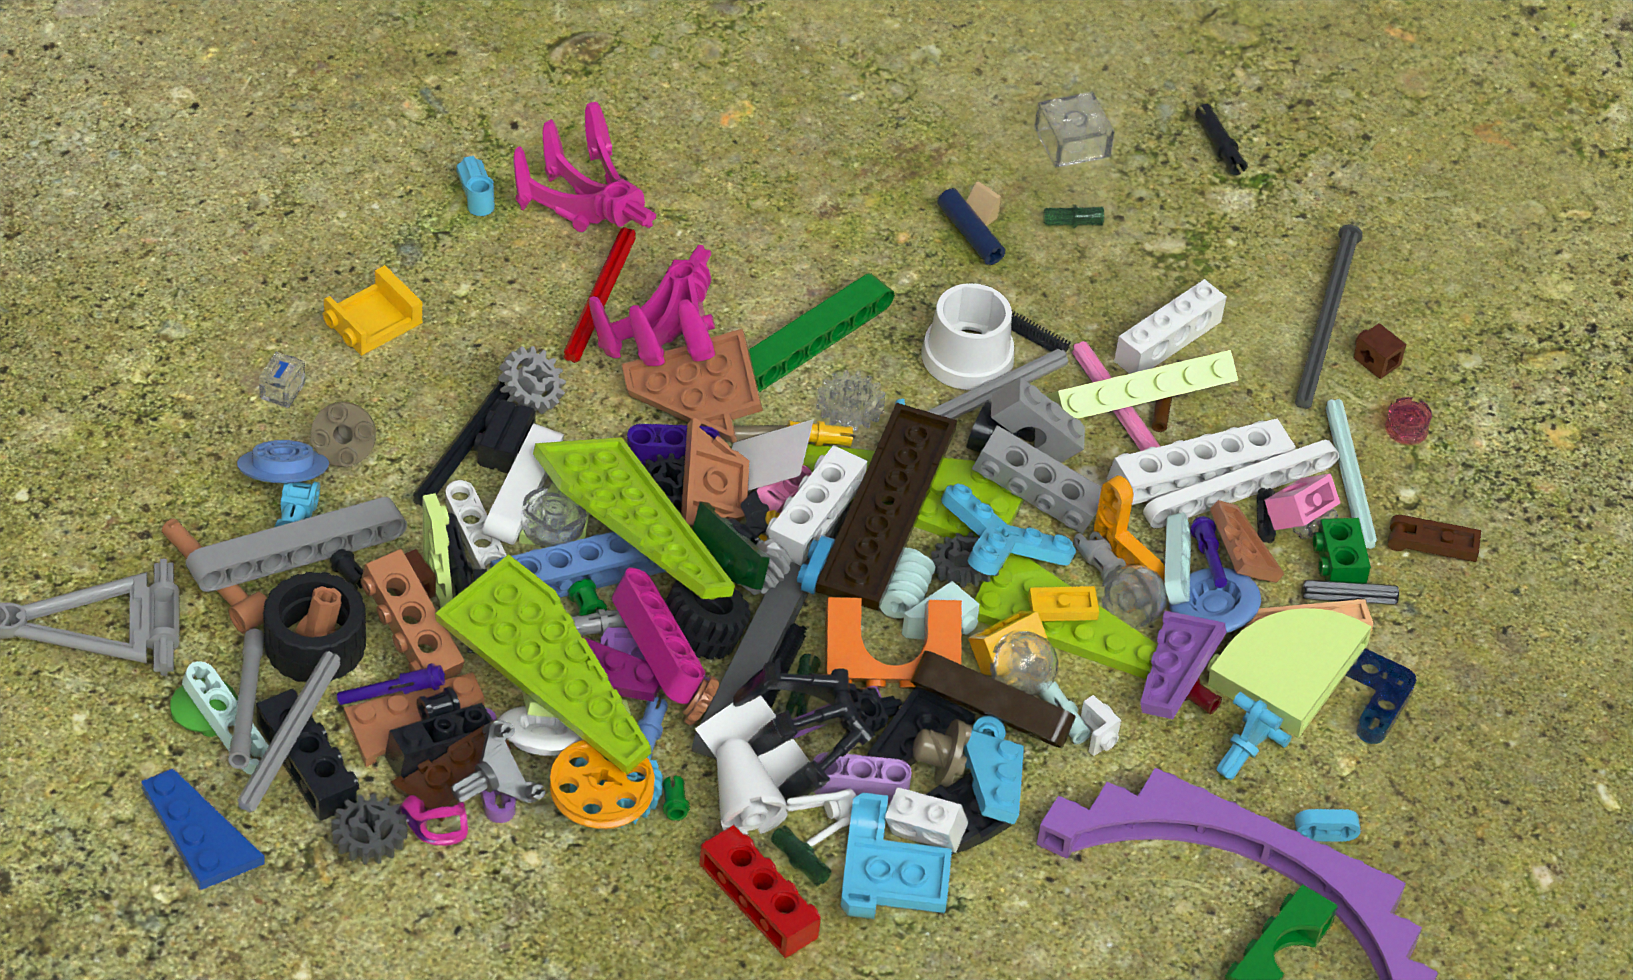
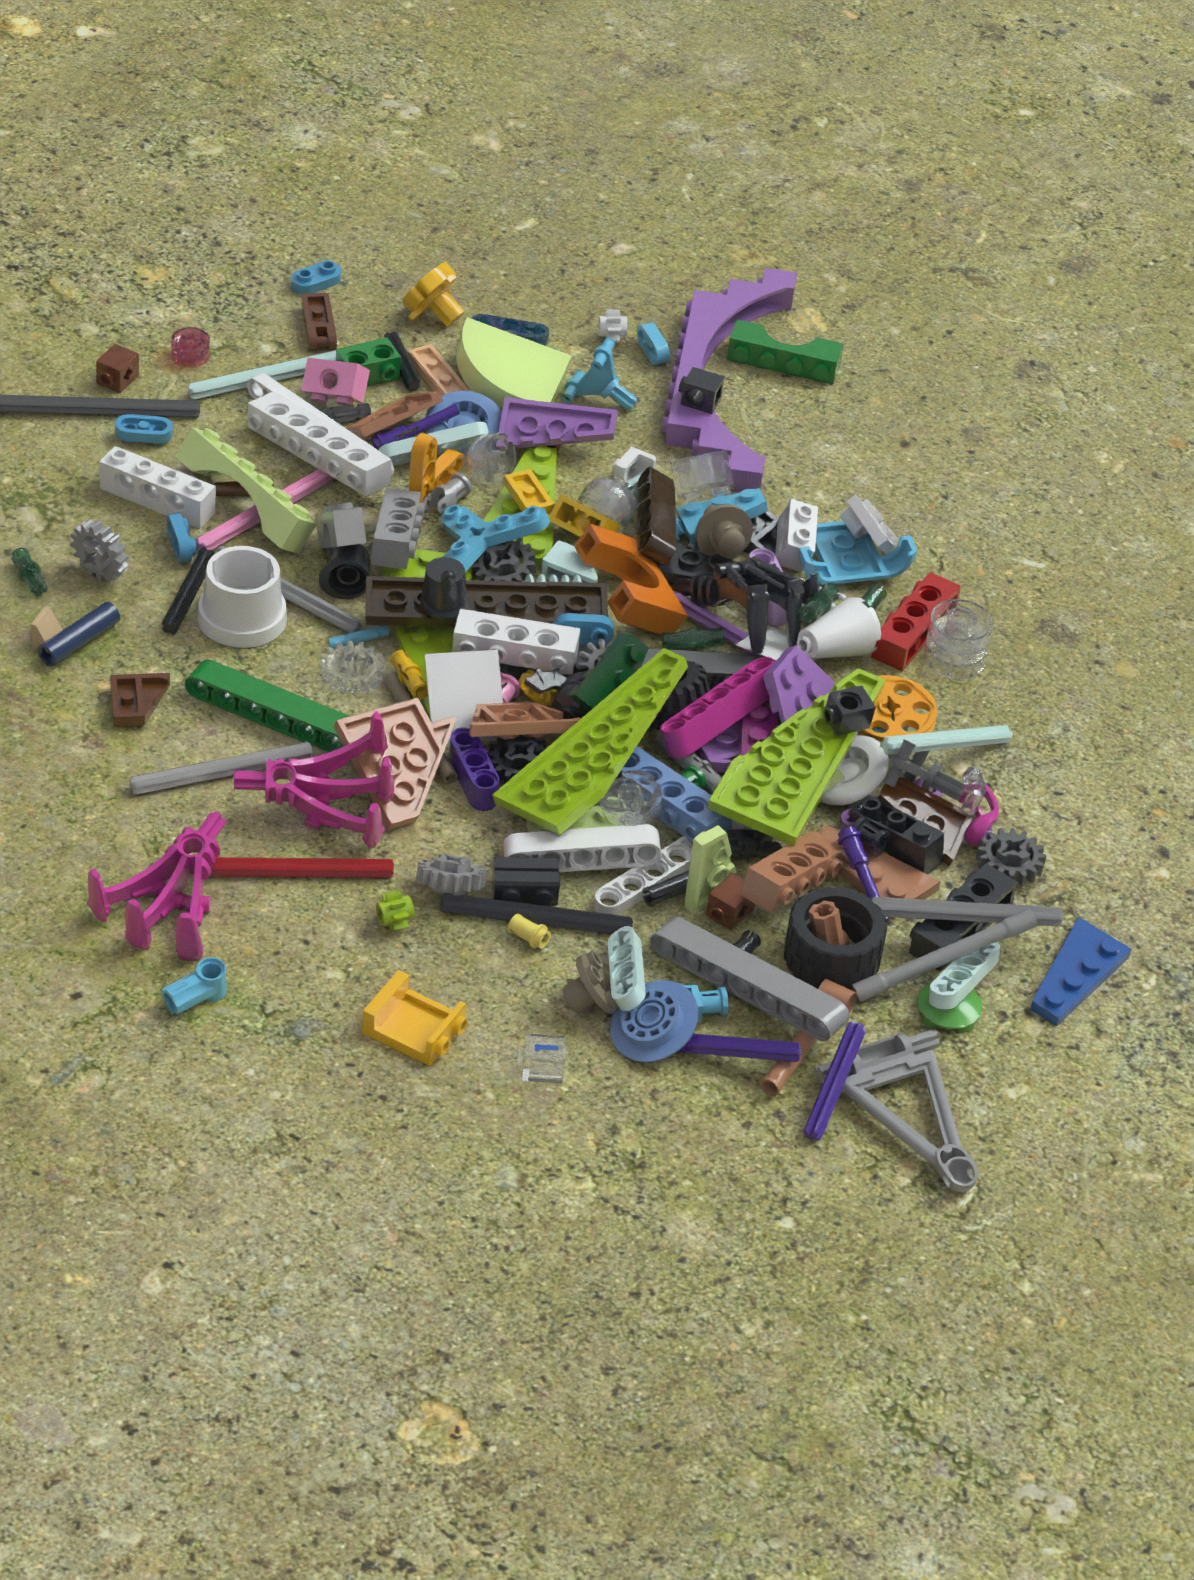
camera: 110 degrees left, 5 degrees down
none -> light grey gear [70,519,129,582]
none -> reddish brown wing [110,673,170,726]
none -> dark azure plate [115,414,173,444]
none -> light grey axle [130,742,313,795]
none -> dark azure plate [166,513,197,563]
none -> dark azure plate [291,260,341,294]
none -> lime gear [375,890,415,931]
none -> yellow piece [402,262,466,327]
none -> black hat [421,557,467,620]
none -> light yellow pin [508,914,551,949]
none -> white gear [598,309,627,343]
none -> light aqua beam [608,926,646,1011]
none -> clear brick [670,450,736,503]
none -> black brick [678,367,725,414]
none -> dark purple axle [678,1033,801,1062]
none -> medium lavender wing [763,645,835,723]
none -> clear green pin [799,583,840,624]
none -> dark purple axle [803,1021,866,1141]
none -> black brick [823,685,876,736]
none -> white plate [840,495,899,554]
none -> light aqua axle [880,725,1013,755]
none -> clear wheel [924,599,993,679]
none -> clear arm [961,766,987,815]

